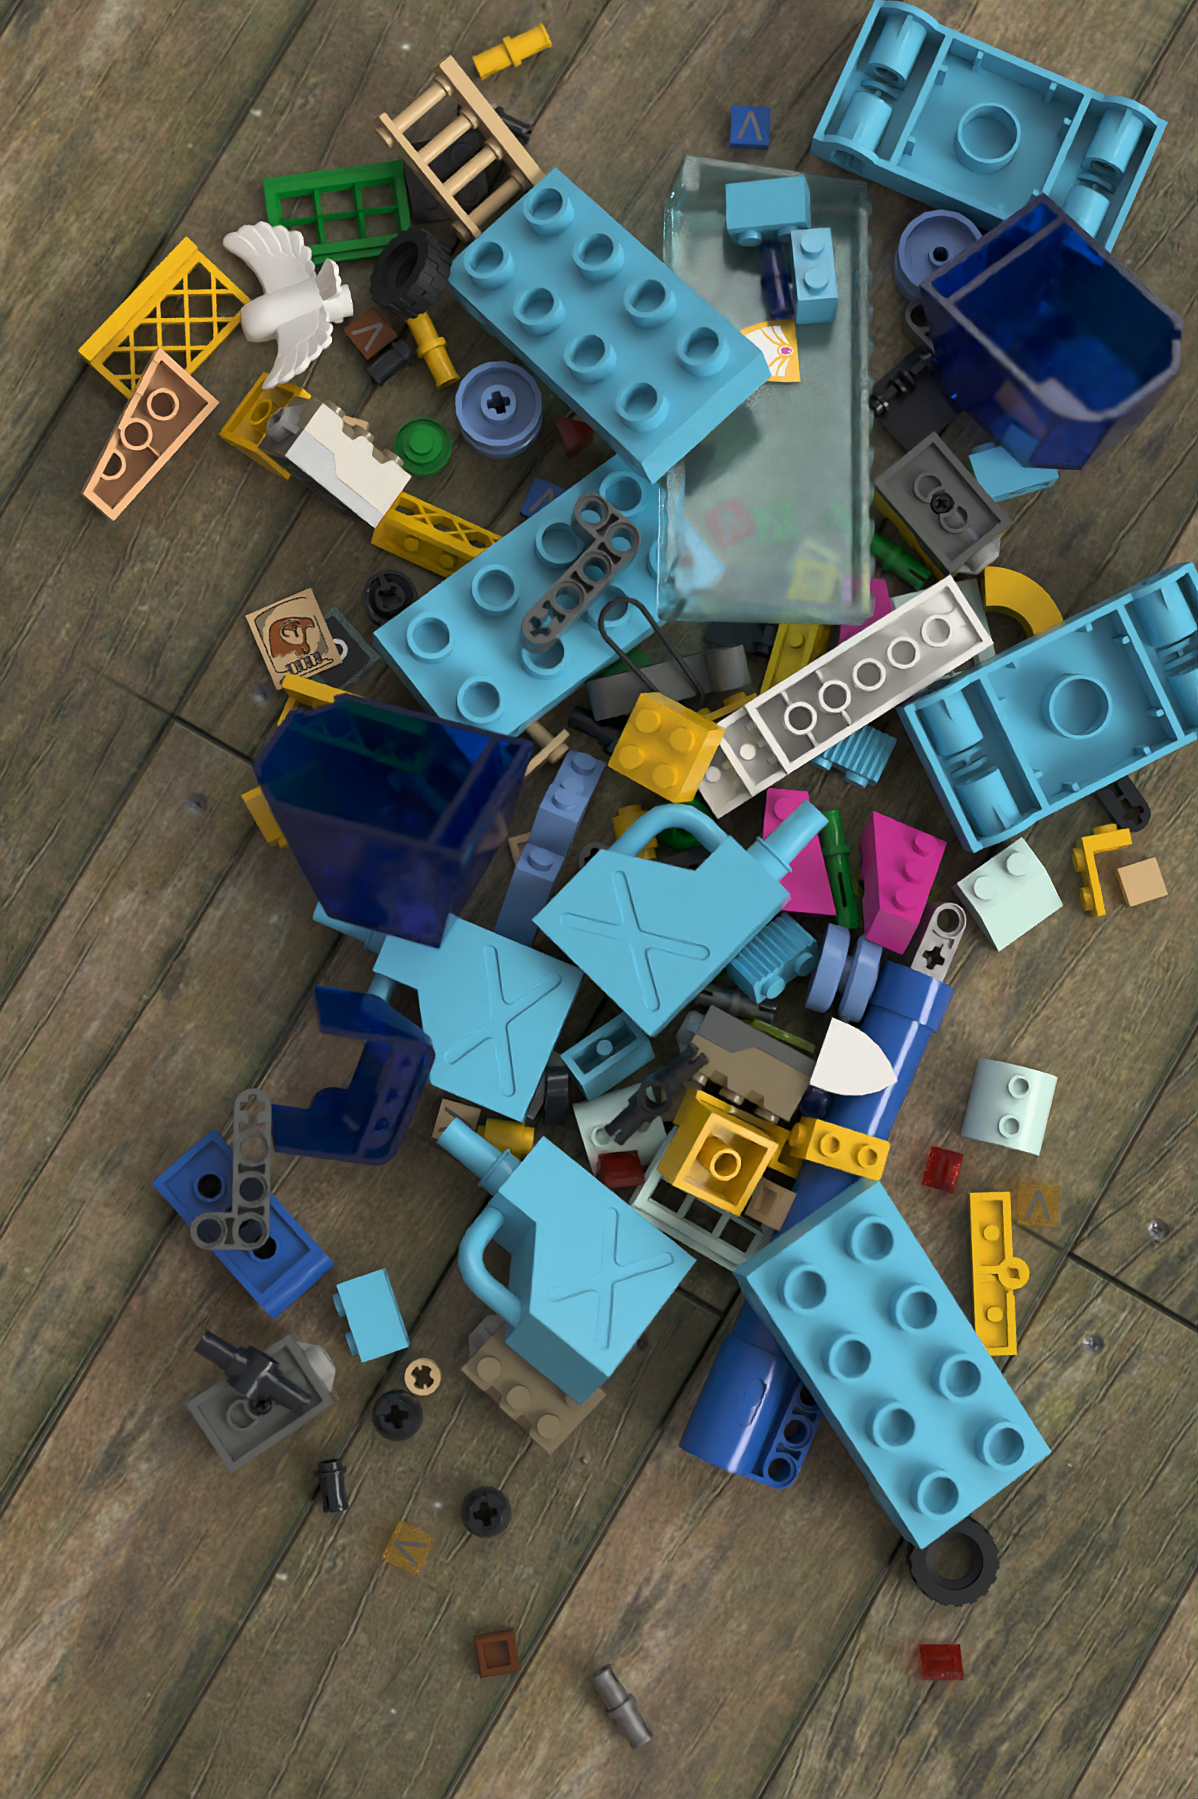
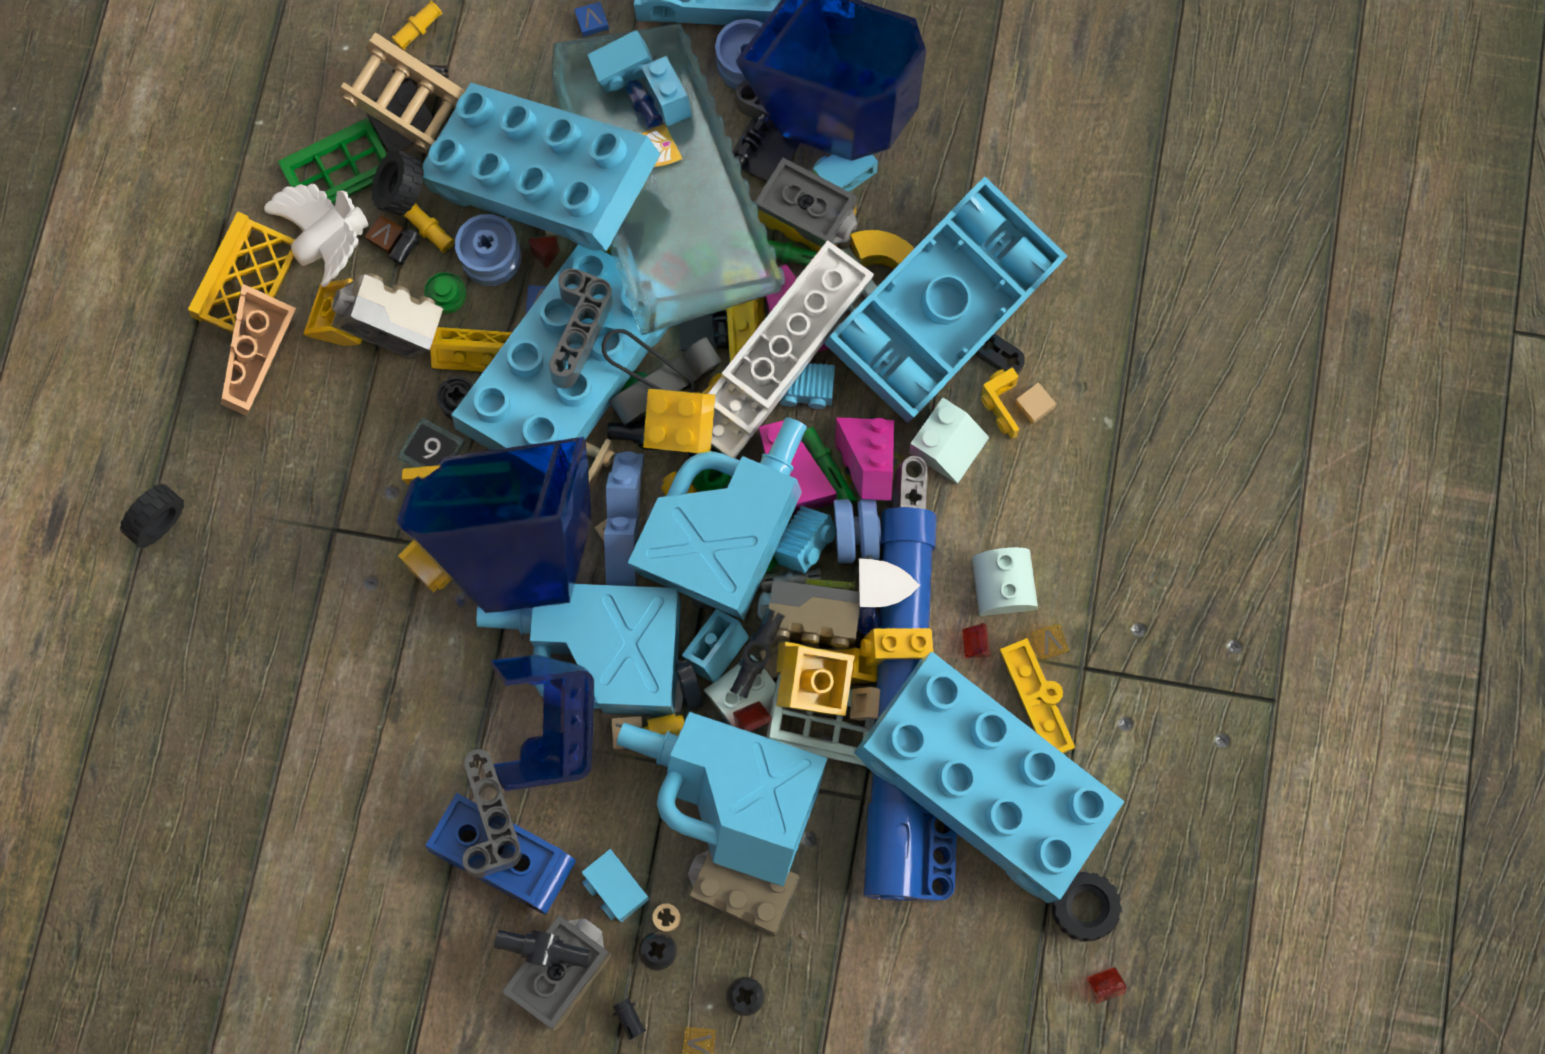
camera: 15 degrees left, 10 degrees down
tan sticker [246,588,342,690] -> none

